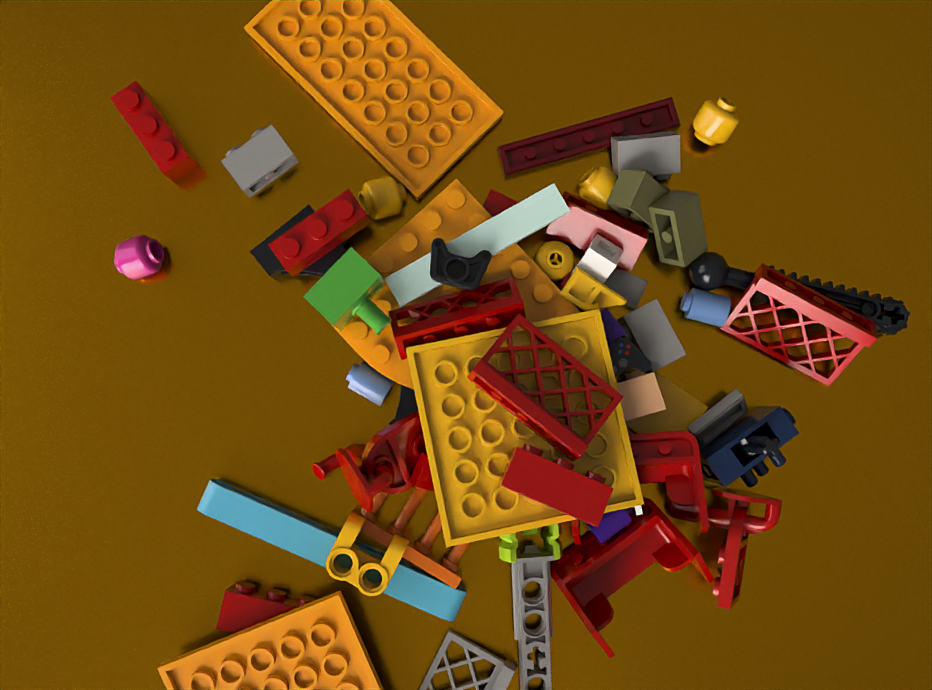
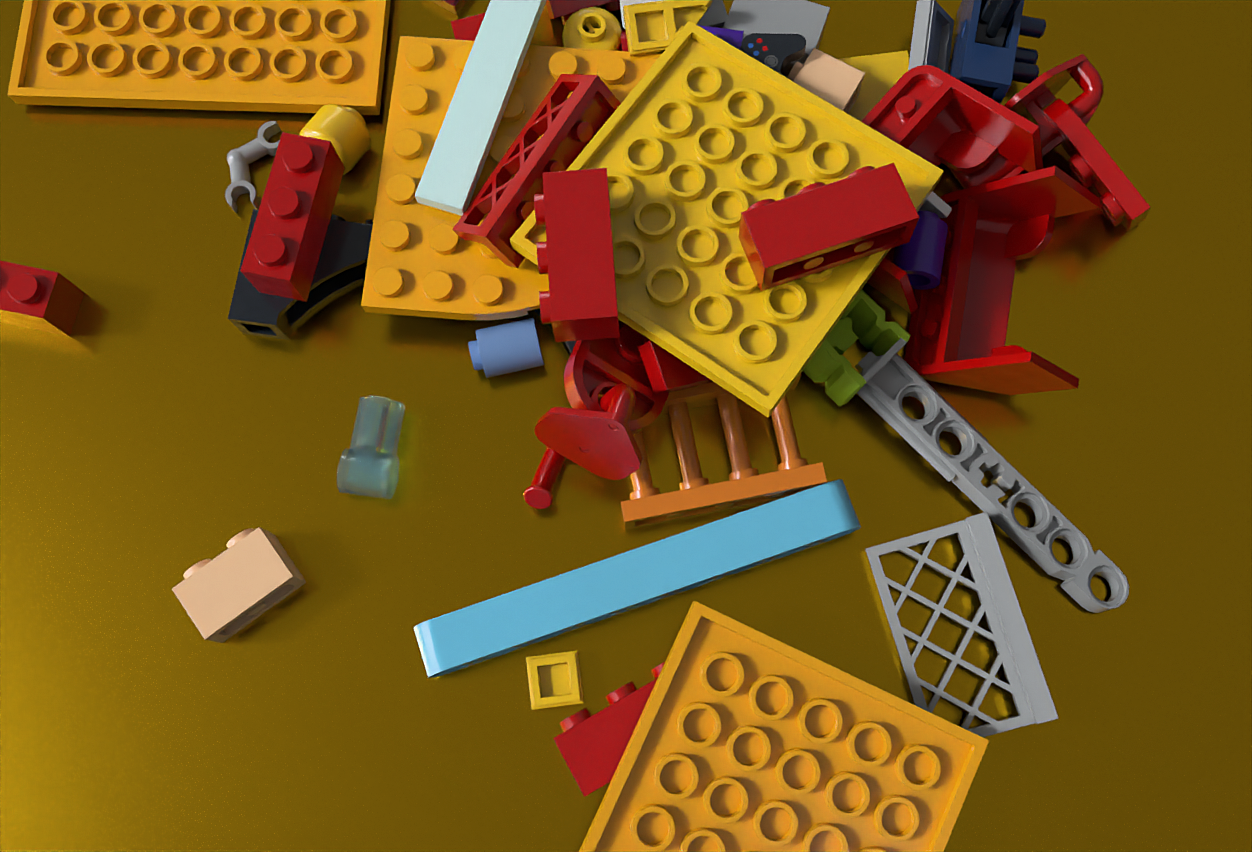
camera: 30 degrees left, 10 degrees down
dark pink head [114,234,164,280] -> none
light grey brick [221,124,299,197] -> none
bright green brick [303,247,392,335] -> none
yellow piece [326,511,410,596] -> none
black piece [430,238,491,291] -> none
red fence [467,313,624,462] -> none
none -> light nougat brick [172,527,306,643]
none -> light grey arm [225,121,281,213]
none -> clear light blue piece [337,395,405,499]
none -> yellow tile [526,650,584,710]
none -> red brick [534,168,620,342]

